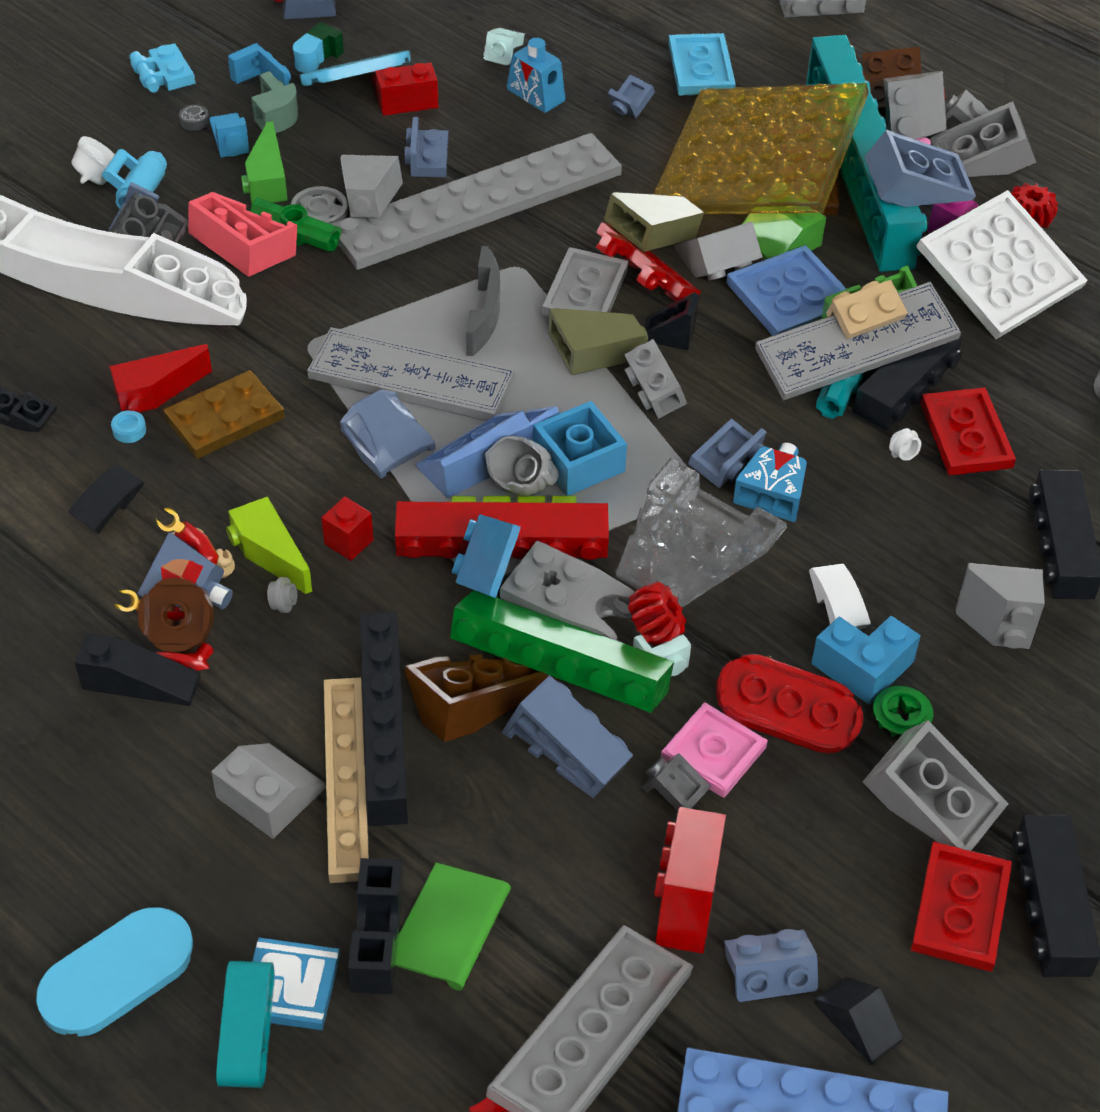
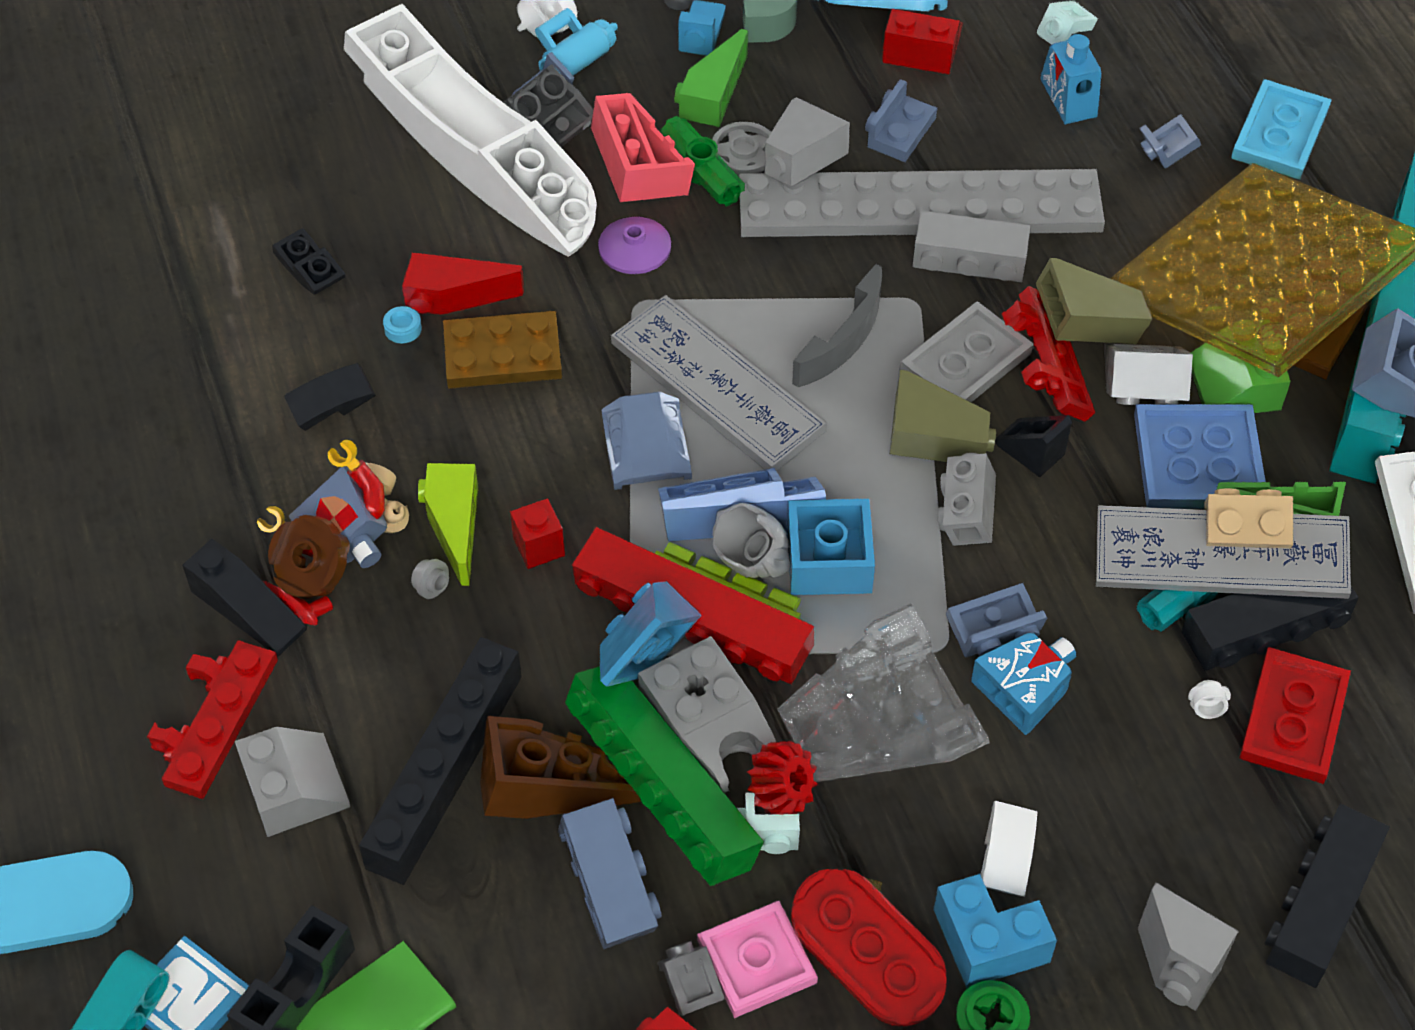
camera: 30 degrees right, 5 degrees up
tan plate [324,677,369,883] -> none
none -> red hinge [147,640,278,799]
none -> medium lavender dish [598,217,671,274]
none -> light grey brick [912,210,1031,282]

